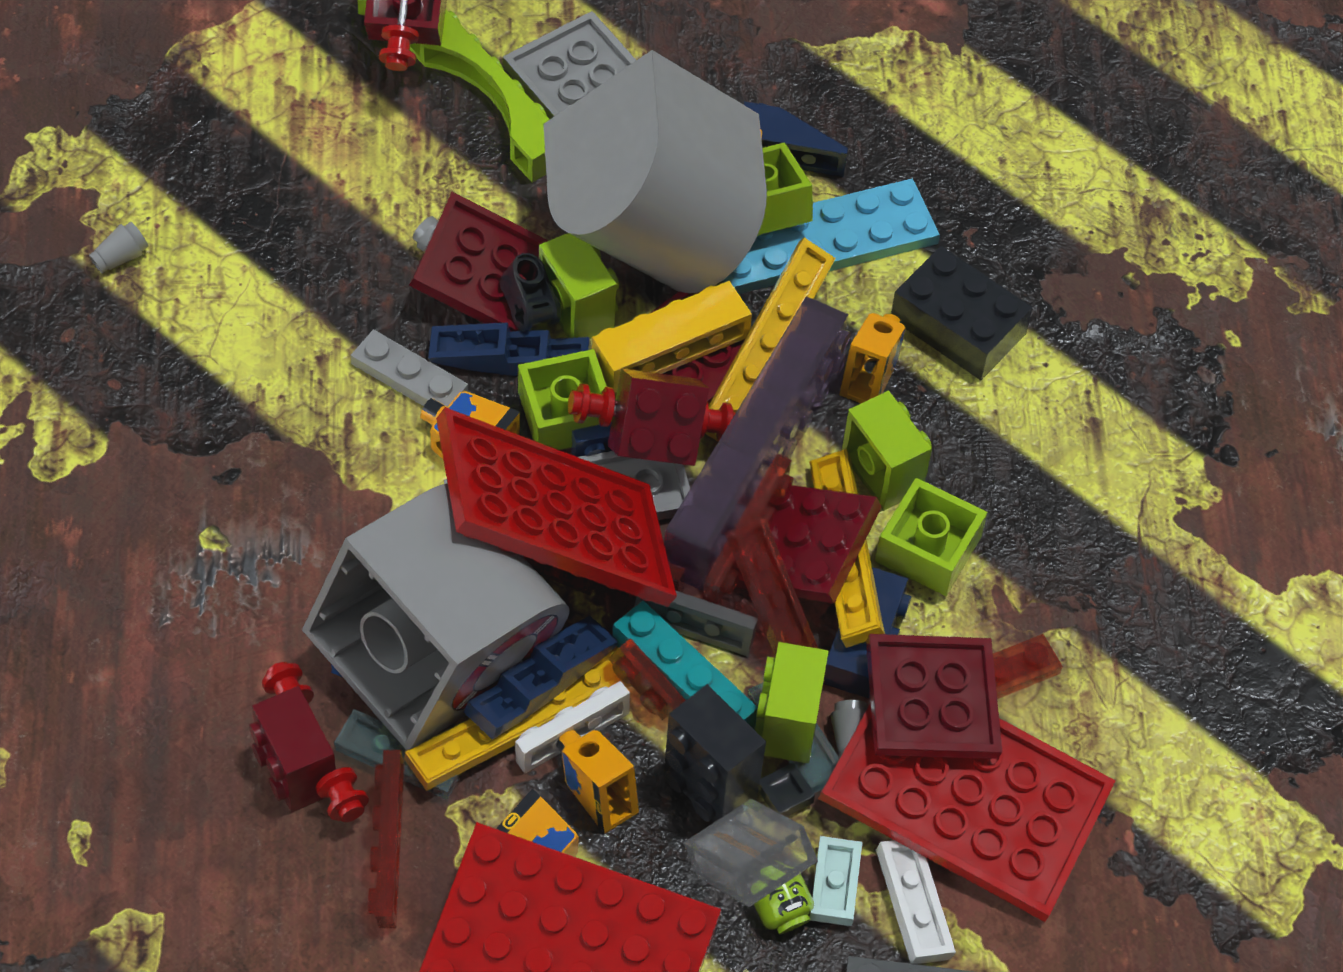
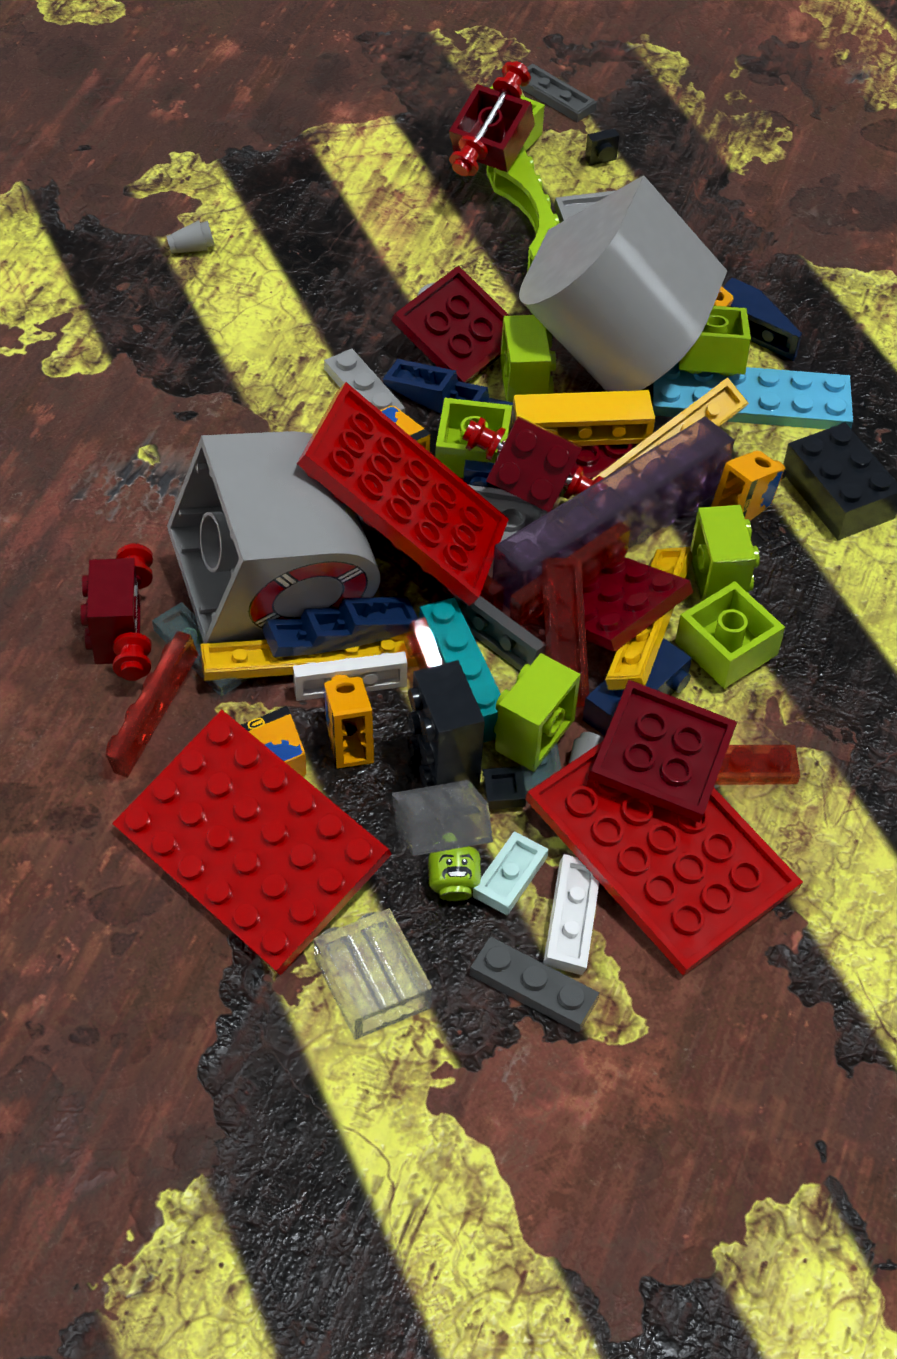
camera: 25 degrees right, 5 degrees down
black piece [499,253,562,332] -> none

